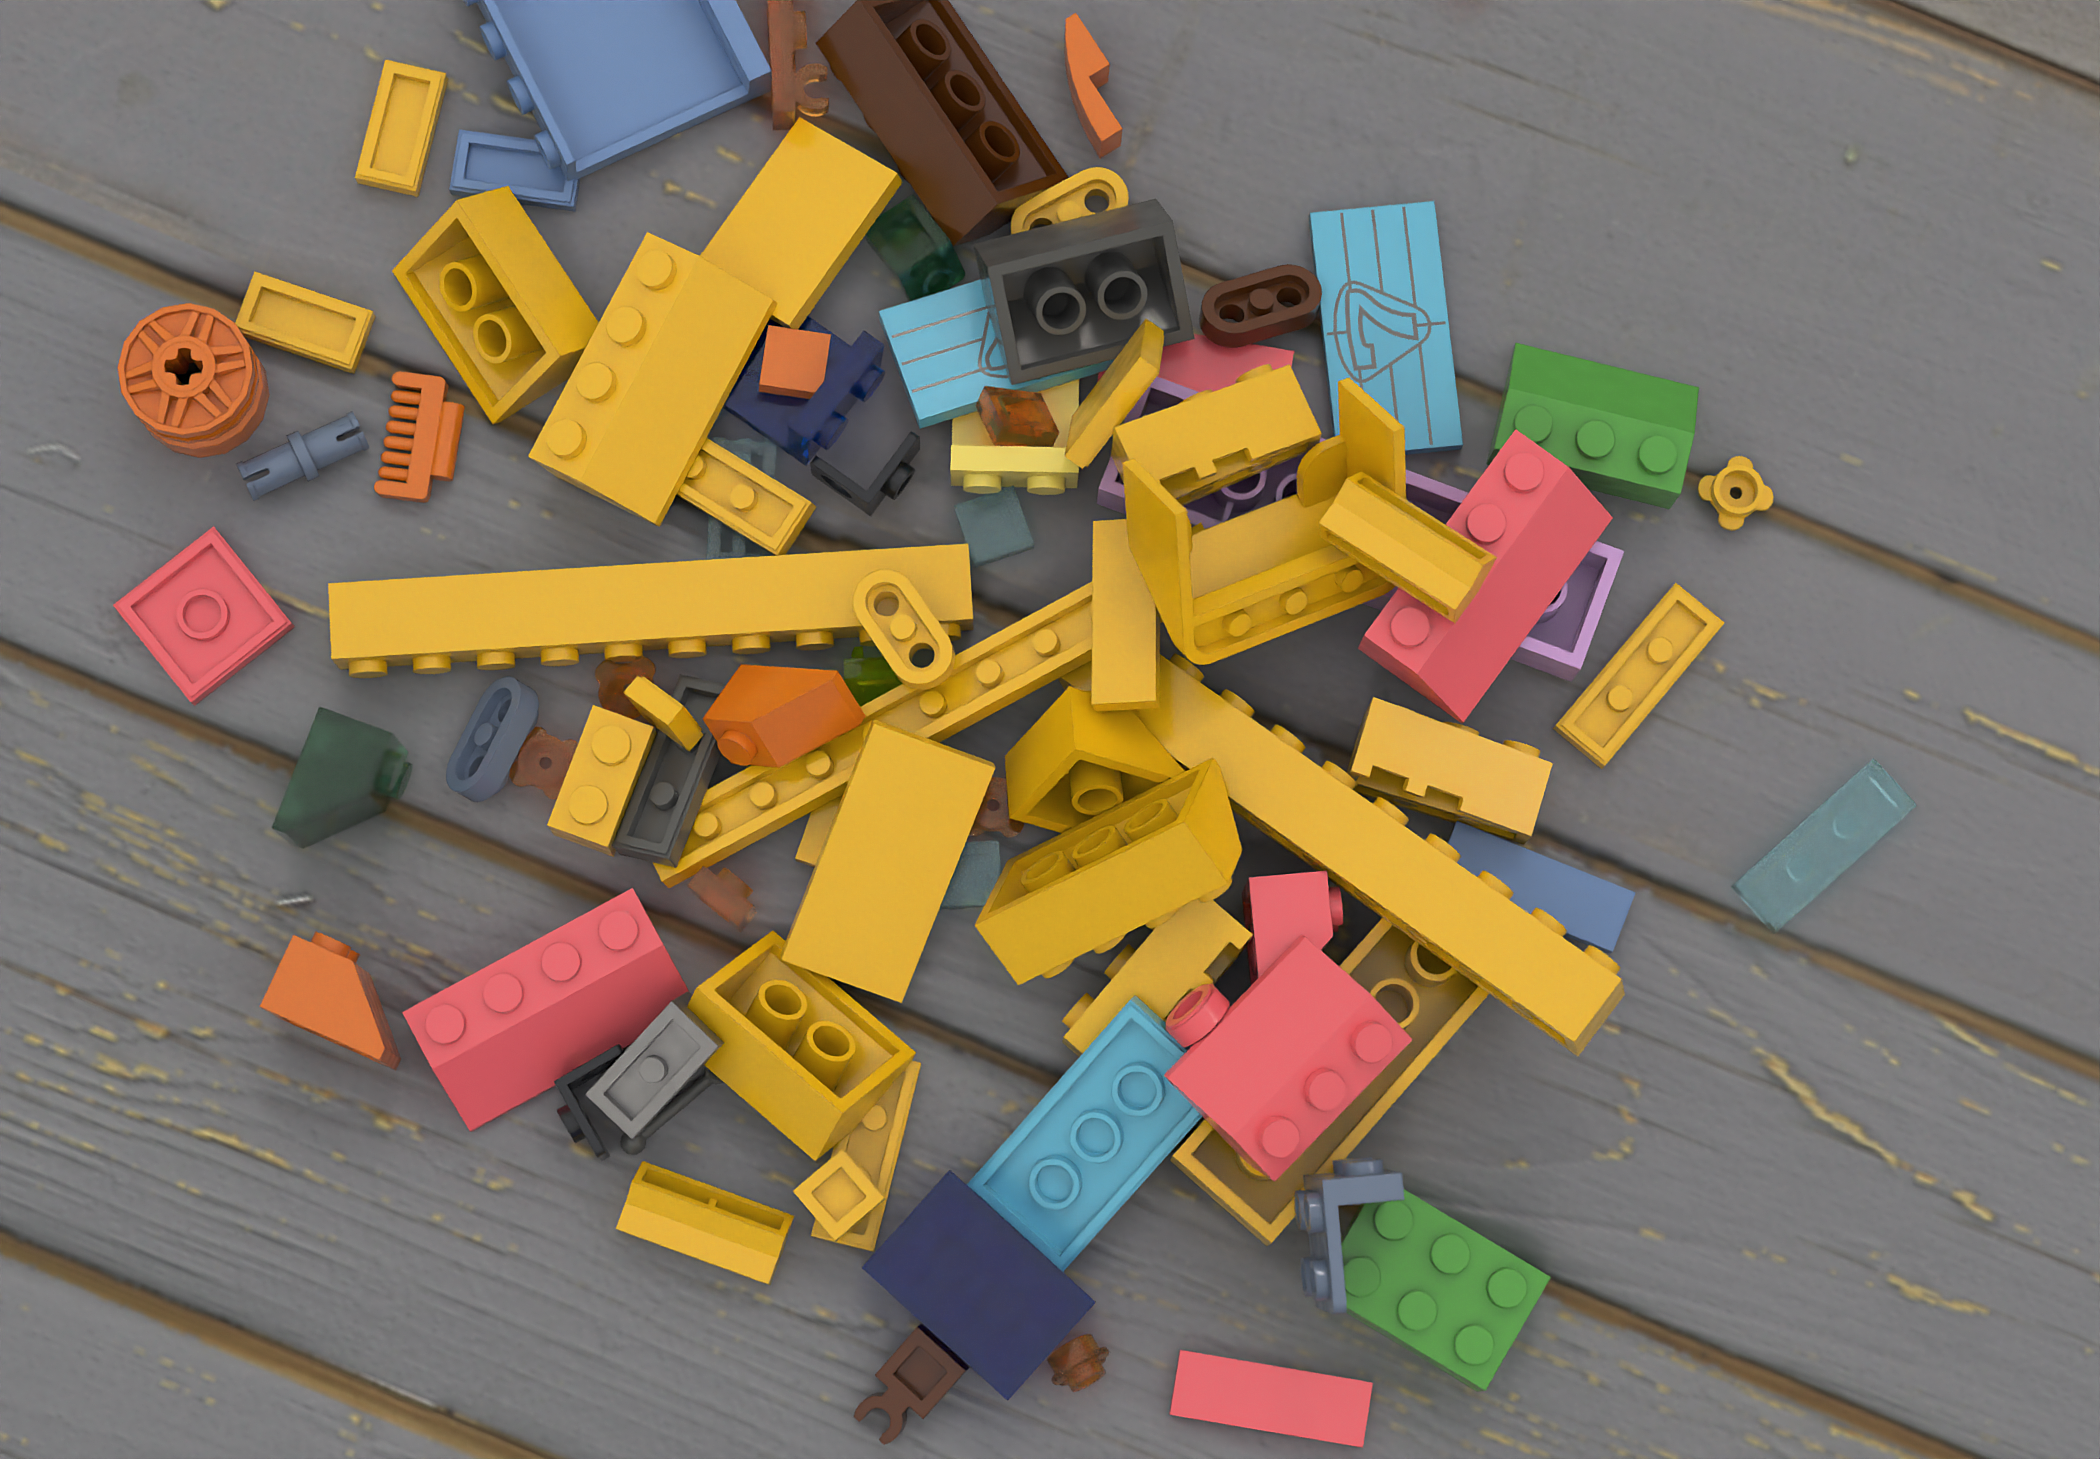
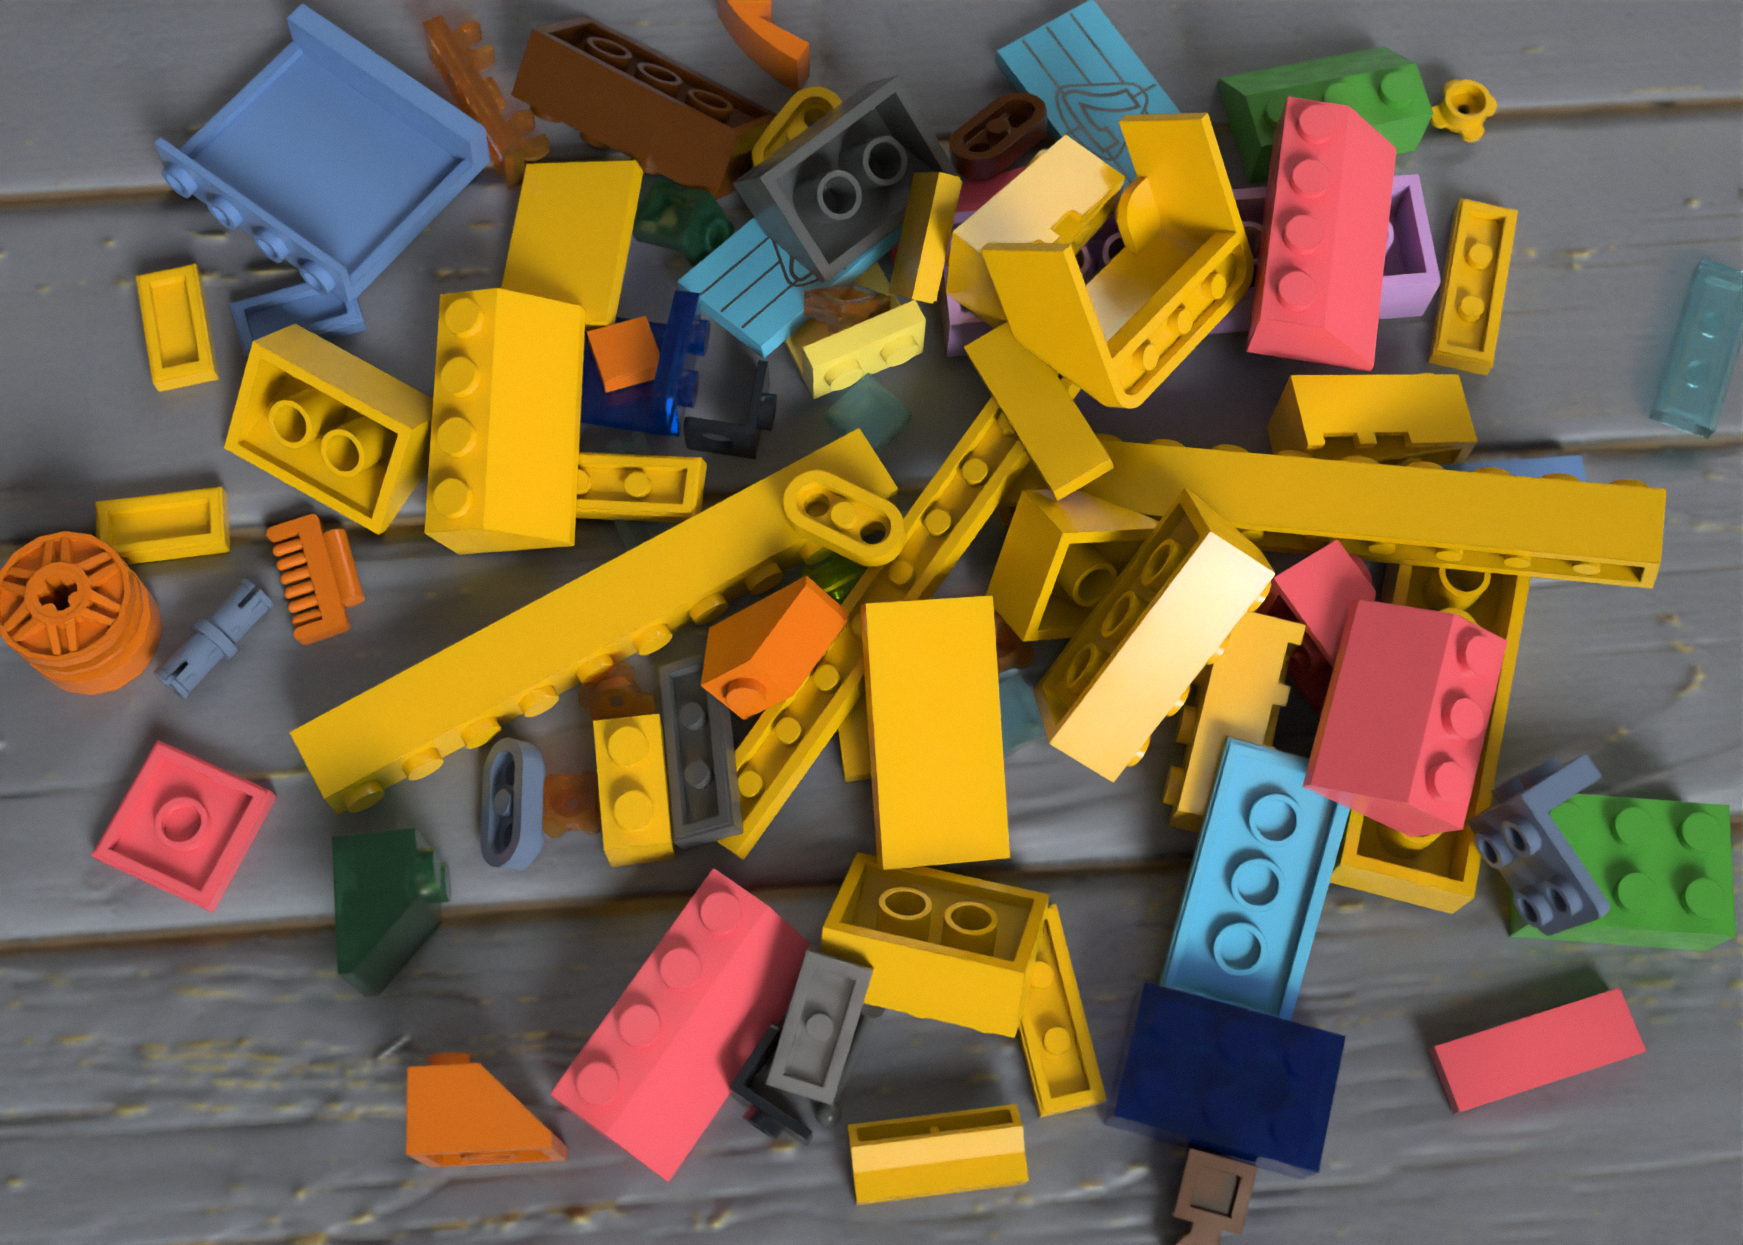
camera: 25 degrees left, 10 degrees down
yellow tile [623,676,704,752] -> none
clear orange plate [687,865,757,932] -> none
yellow plate [793,1148,885,1242] -> none
clear orange plate [1047,1334,1109,1392] -> none
coral tile [1165,984,1230,1047] -> none
yellow piece [1319,471,1497,623] -> none

